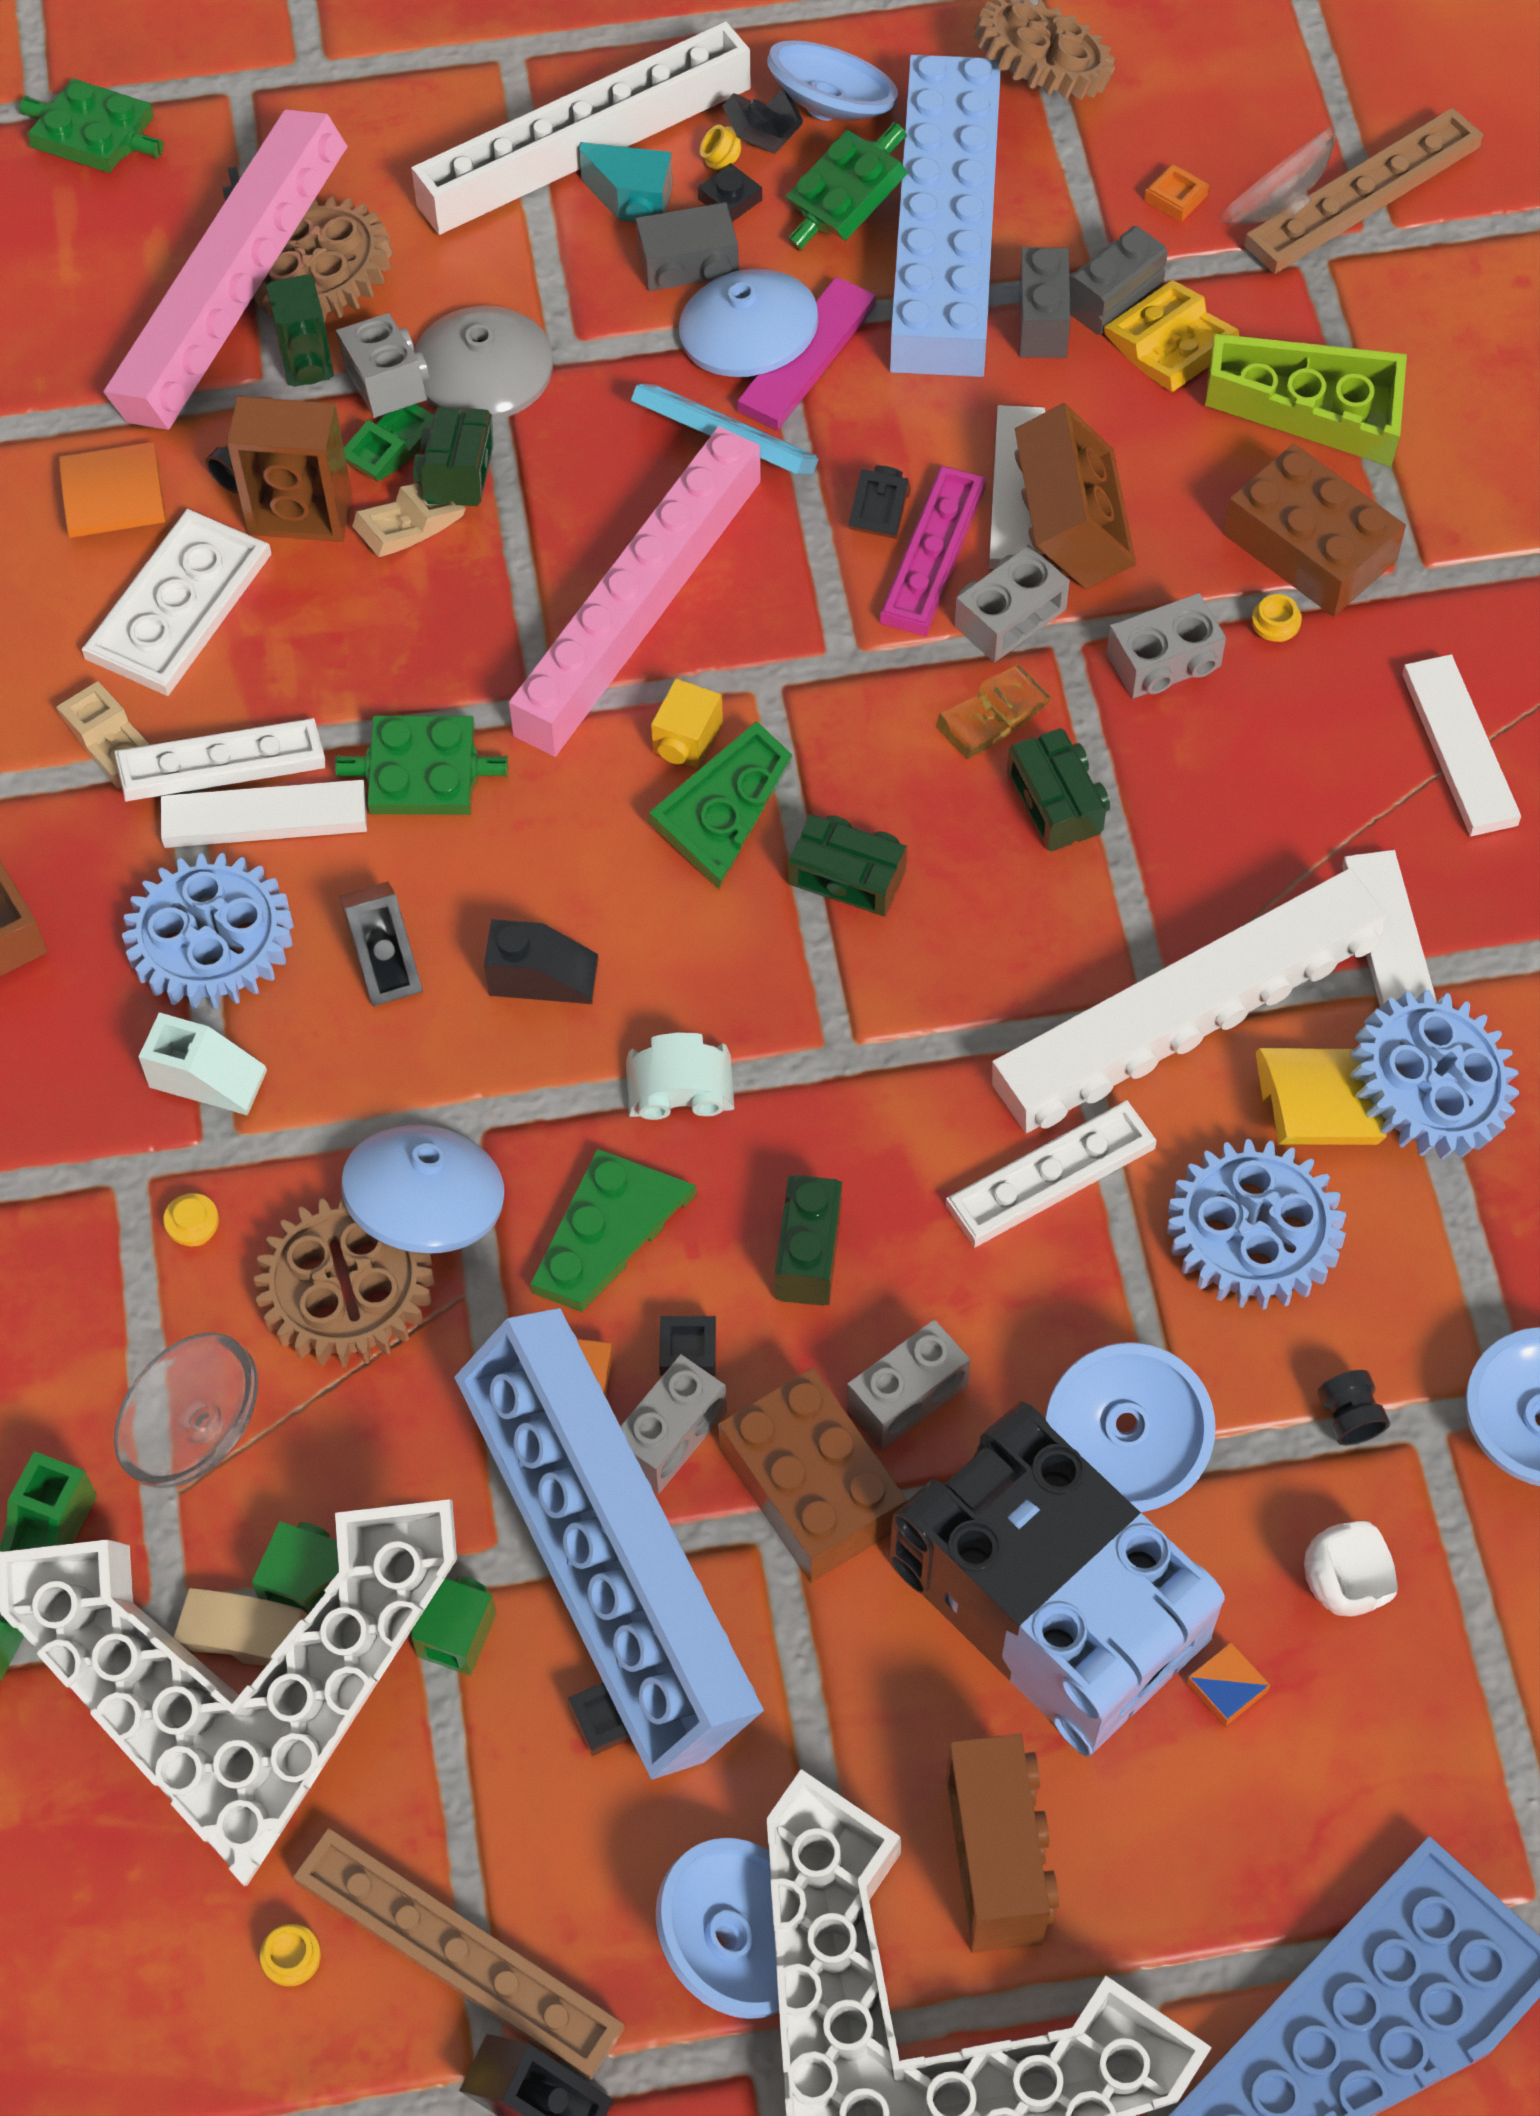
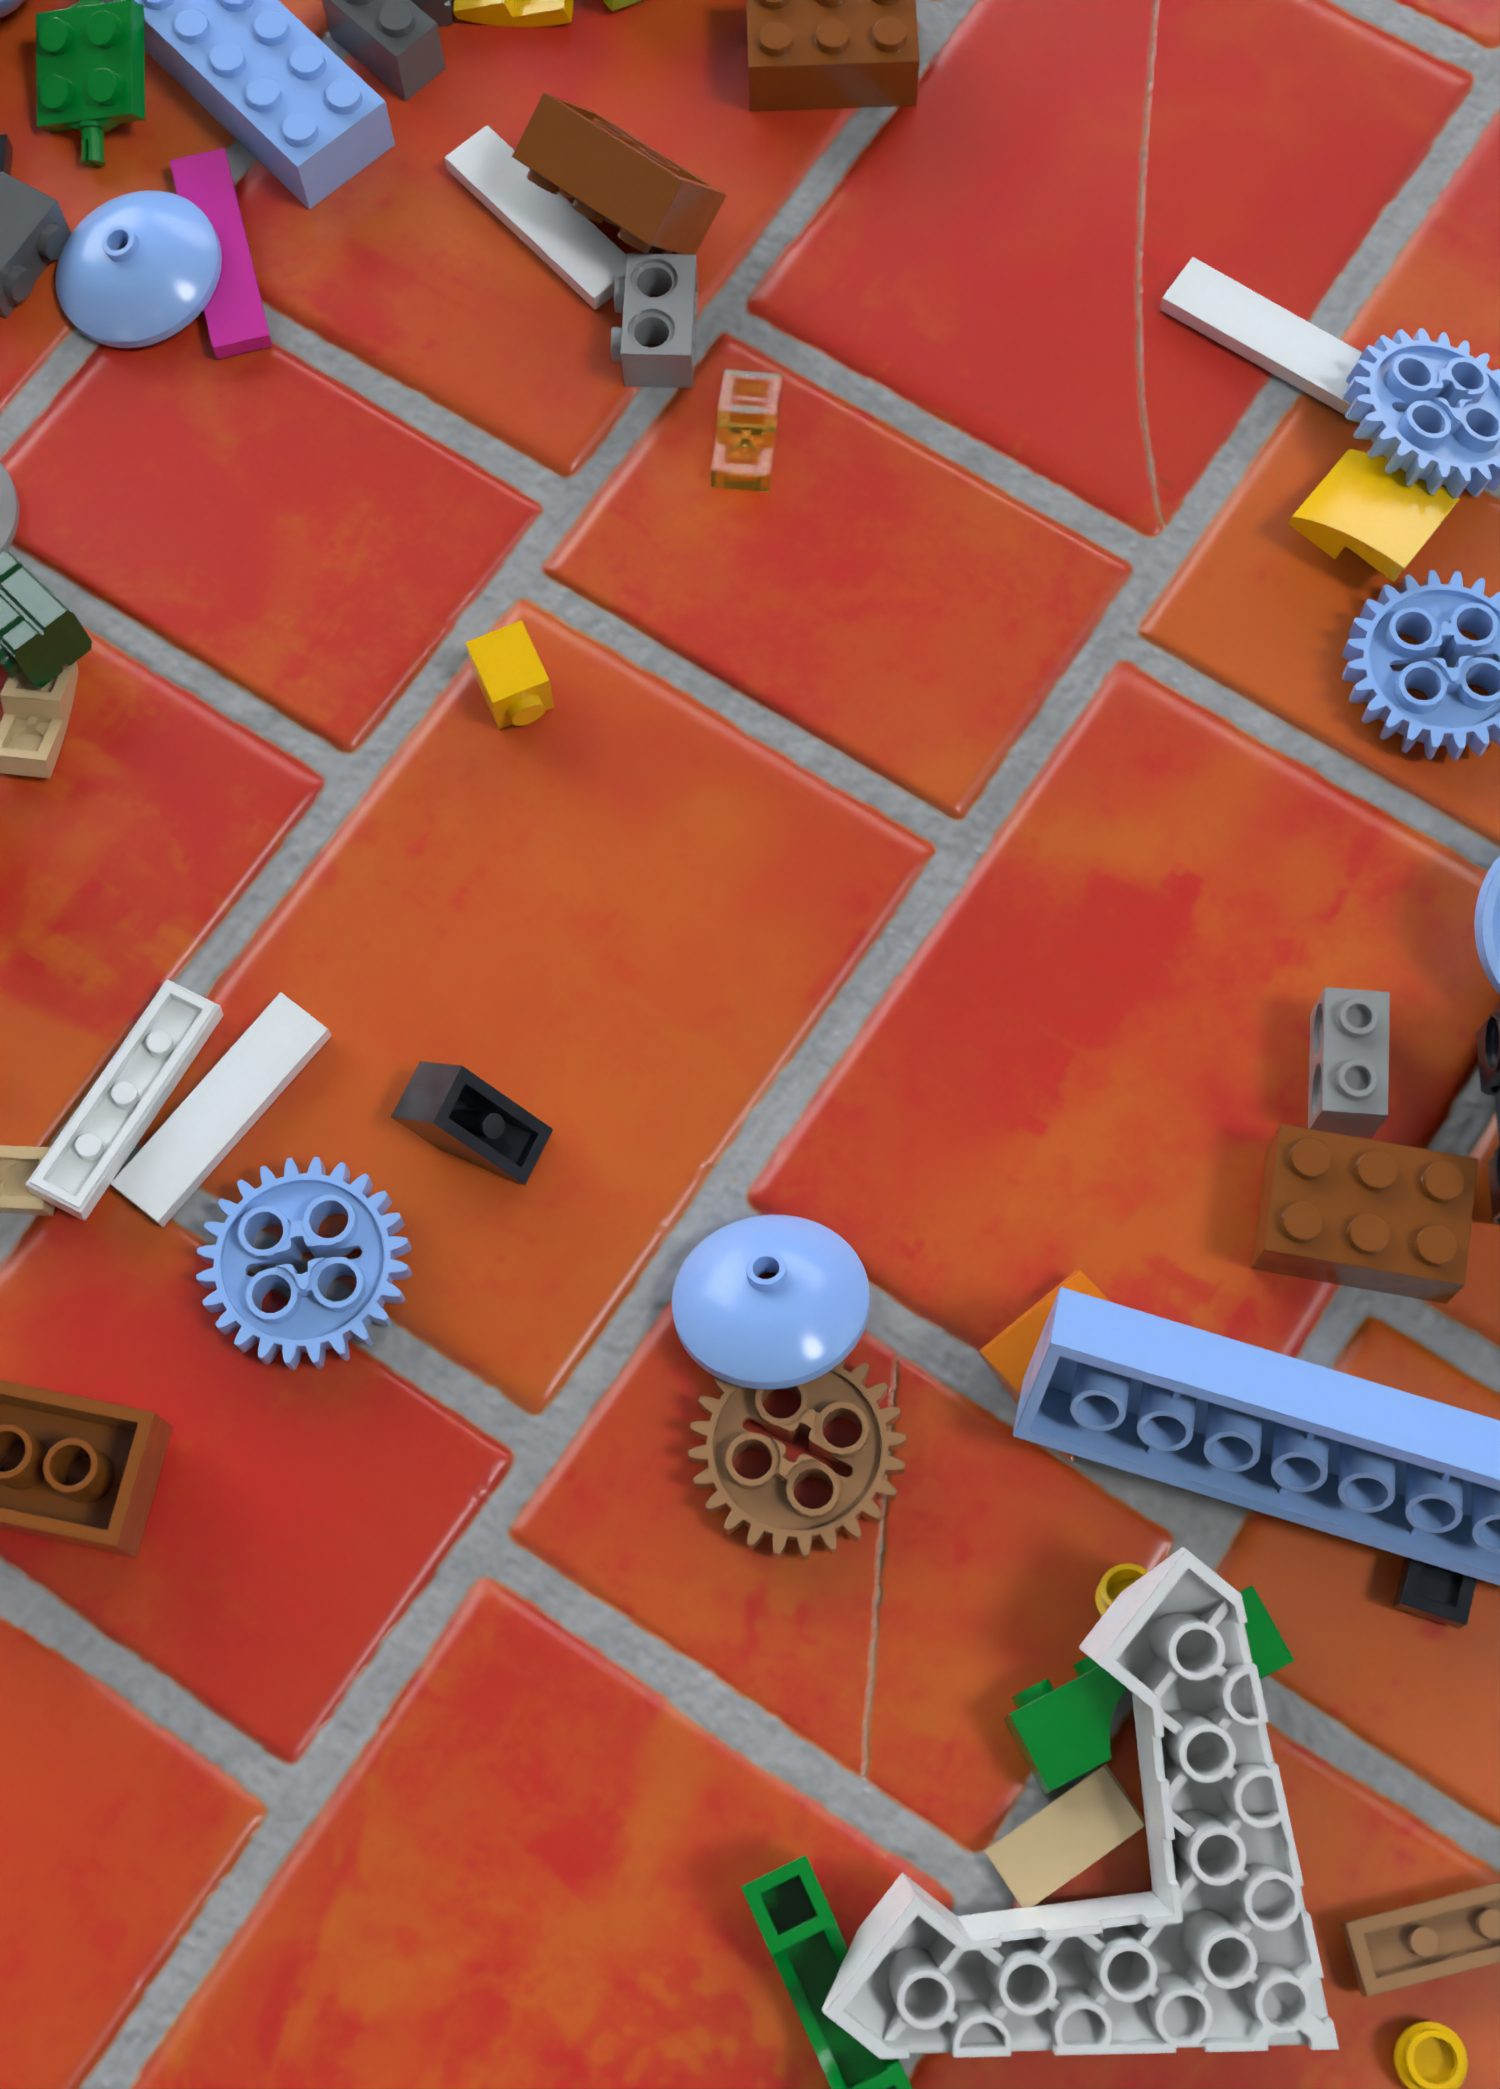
camera: 45 degrees left, 10 degrees up
clear dish [114,1333,258,1489] -> none
light aqua slope [139,1012,267,1115] -> none
yellow plate [164,1193,219,1246] -> none
green plate [335,716,509,815] -> none
black slope [484,919,599,1004] -> none
bright pink brick [509,426,761,757] -> none
green wing [530,1149,697,1312] -> none
light grey brick [620,1354,727,1495] -> none
light aqua cylinder [626,1032,735,1120] -> none
medium azure tile [631,383,819,474] -> none
green wing [647,721,792,889] -> none
black plate [659,1316,716,1376] -> none
dark green brick [775,1175,842,1306] -> none
dark green brick [788,814,907,917] -> none
black bracket [848,465,911,539] -> none
dark pink tile [880,465,986,637] -> none
white tile [946,1100,1157,1248] -> none
white brick [992,868,1387,1134] -> none
dark green brick [1007,728,1110,851] -> none
light grey brick [1106,593,1226,699] -> none
yellow plate [1251,594,1302,642] -> none
white tile [1402,654,1521,837] -> none

